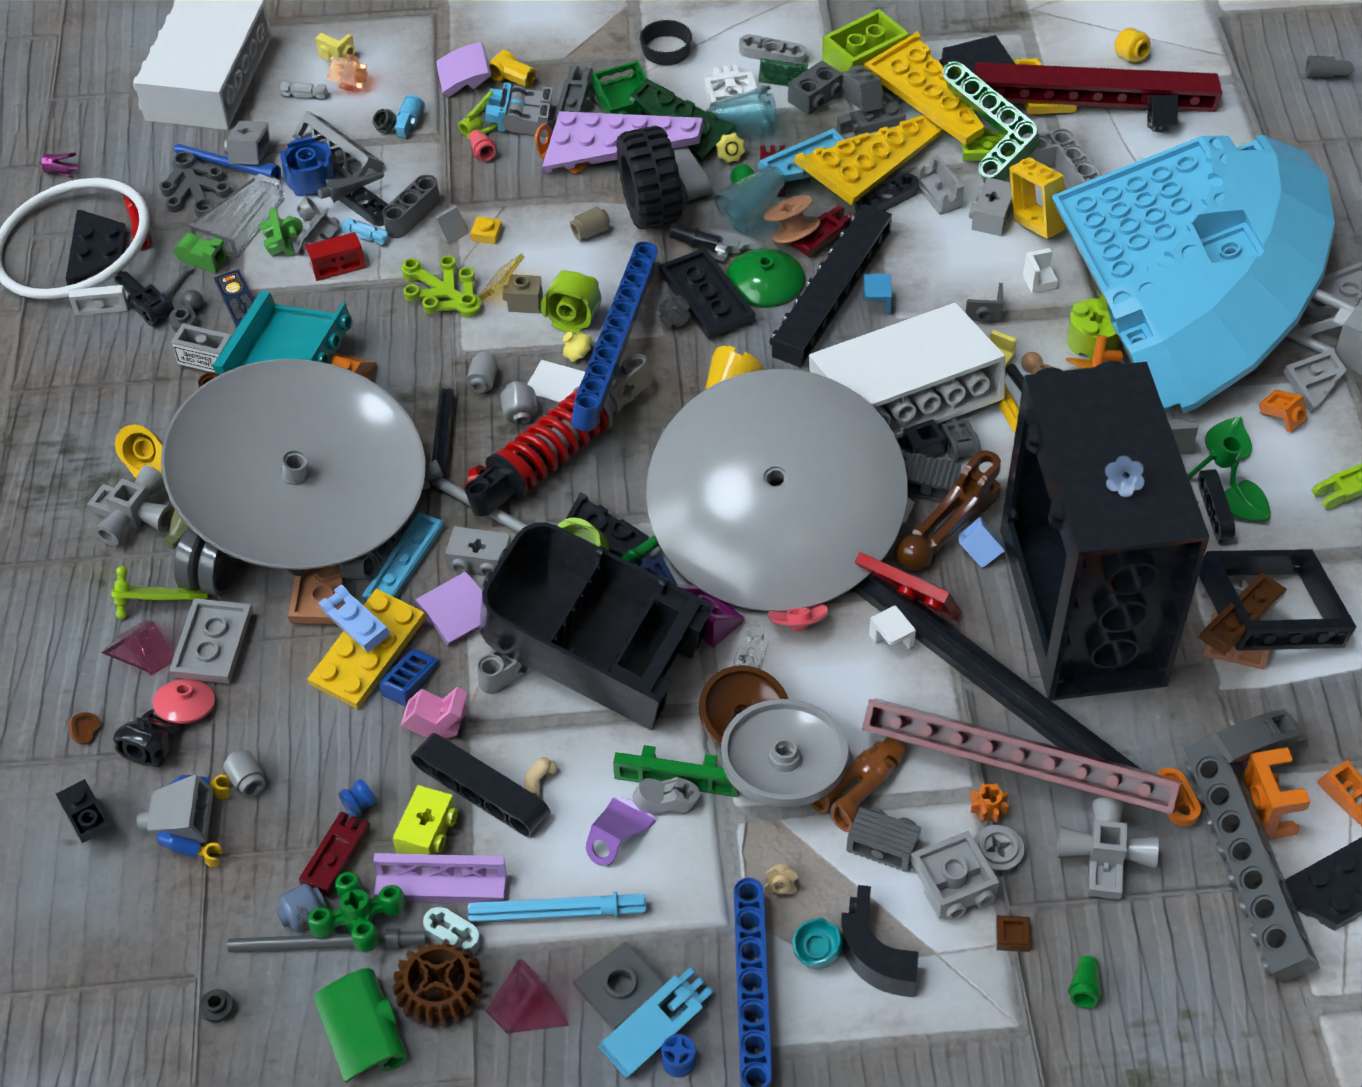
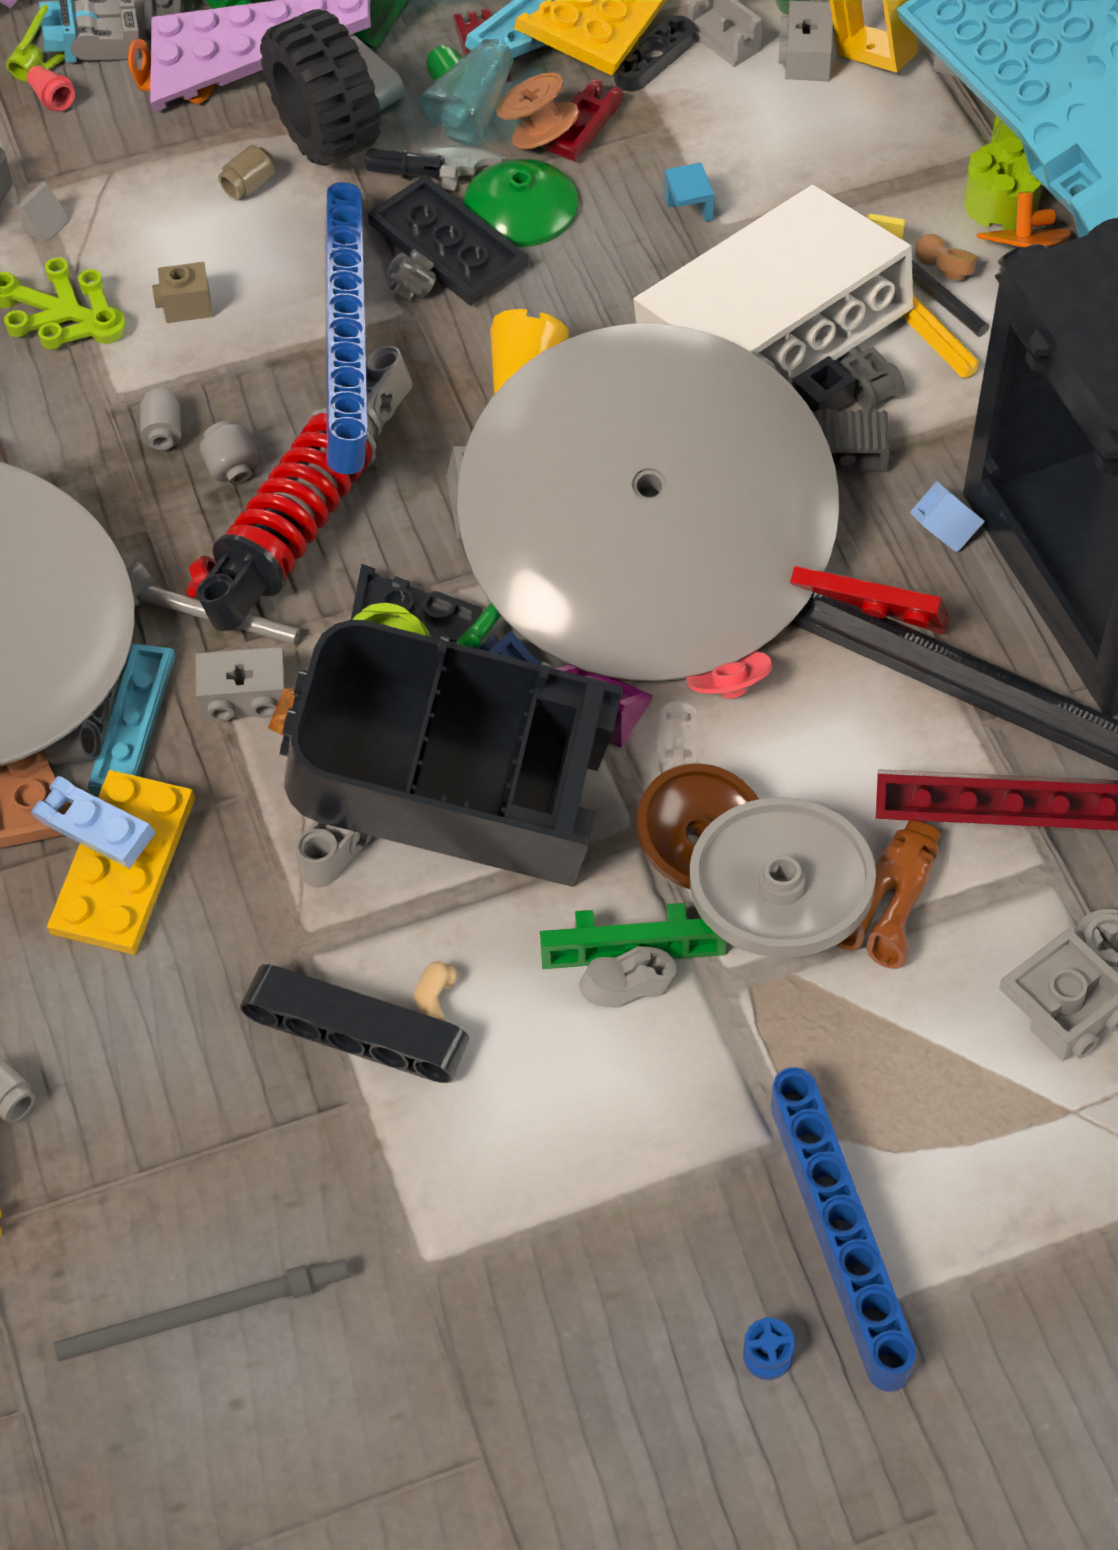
camera: 15 degrees left, 5 degrees up
pearl dark grey plate [199,989,234,1023] -> none
sand blue head [276,884,327,932] -> none
dark red hinge [299,811,371,896] -> none
green gear [308,872,406,953] -> none
green panel [313,968,408,1083] -> none
blue wheel [338,779,377,817] -> none
lavender fence [373,853,507,903] -> none
blue slope [379,648,439,707] -> none
neon yellow brick [393,785,458,855] -> none
reddish brown gear [393,938,484,1028] -> none
bright pink brick [401,687,468,739] -> none
lavender slope [415,572,482,646] -> none
light aqua beam [423,907,481,955] -> none
black axle [432,388,454,478] -> none
medium azure axle [468,892,646,922] -> none
yellow plate [470,216,502,244] -> none
clear yellow piece [479,254,525,301] -> none
clear pink slope [486,959,569,1034] -> none
white sticker [527,360,585,402] -> none
lime brick [541,270,602,333] -> none
light yellow piece [563,332,592,362] -> none
dark grey piece [573,941,664,1031] -> none
medium lavender piece [586,797,656,865] -> none
medium azure hinge [598,966,714,1079] -> none
light yellow piece [716,133,745,164] -> none
tan plate [765,864,798,895] -> none
black brick [770,204,892,368] -> none
teal hair [792,918,843,969] -> none
black arch [840,885,919,997] -> none
dark grey brick [846,806,921,872] -> none
white panel [869,605,916,649] -> none
reddish brown piece [896,450,1001,572] -> none
dark grey bracket [965,283,1003,322] -> none
orange gear [970,782,1009,823] -> none
white panel [1023,248,1058,293] -> none

